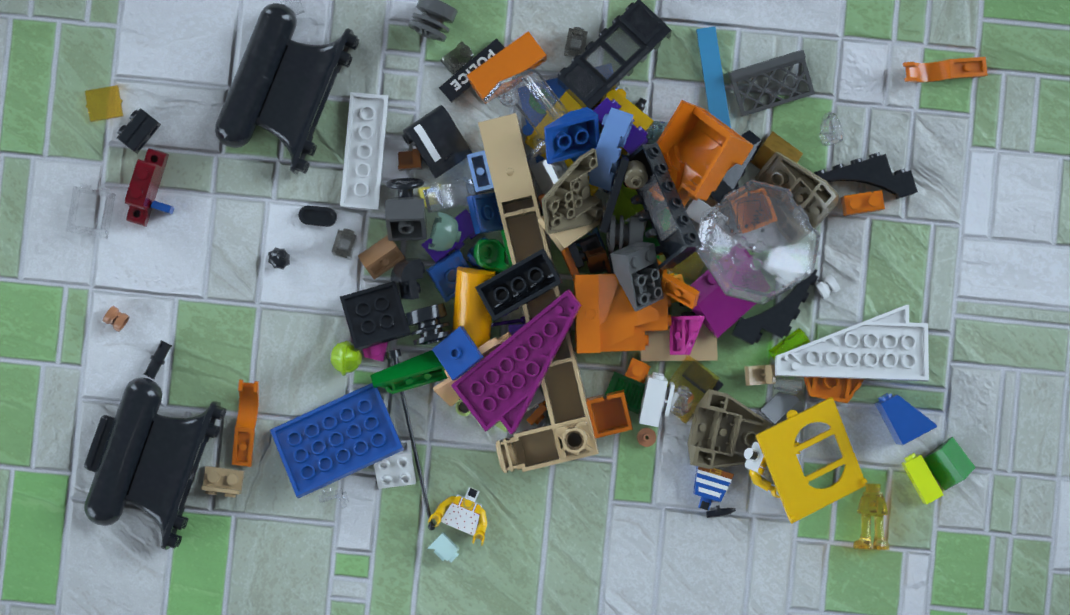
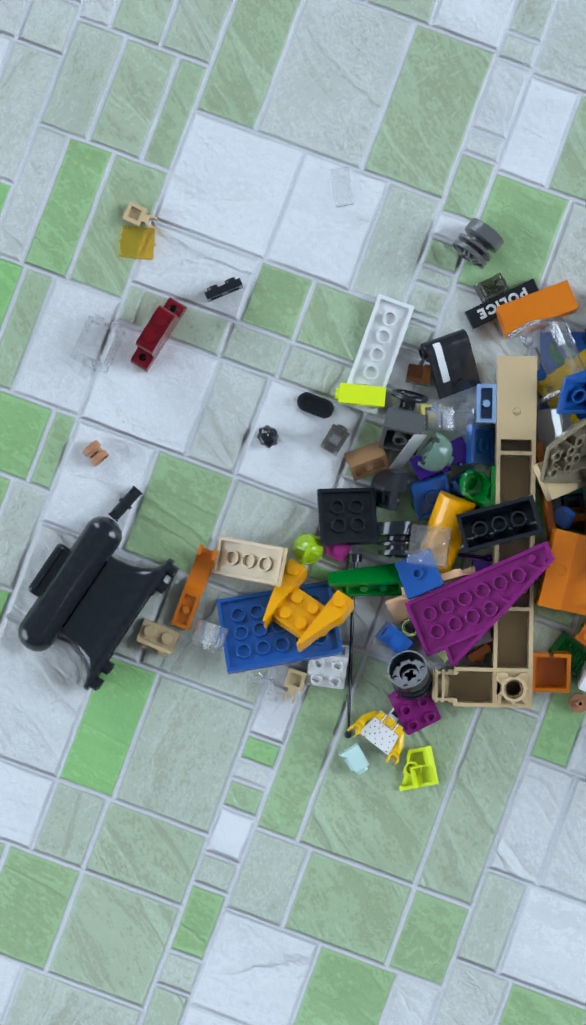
camera: 15 degrees right, 0 degrees up
black brick [117,108,161,154] -> none
blue tile [151,201,174,214] -> none
black piece [215,3,360,174] -> none
none -> tan plate [122,201,158,230]
none -> clear brick [190,618,229,653]
none -> black plate [204,277,243,302]
none -> tan tile [212,536,288,587]
none -> light orange wedge [263,558,354,652]
none -> tan plate [283,667,307,703]
none -> neon yellow brick [335,383,386,409]
none -> blue torso [375,621,415,653]
none -> black wheel [387,650,432,700]
none -> magenta bracket [387,690,441,735]
none -> white sticker [389,434,427,469]
none -> neon yellow slope [399,746,439,791]
none -> clear plate [407,524,452,568]
none -> blue tile [554,506,575,530]

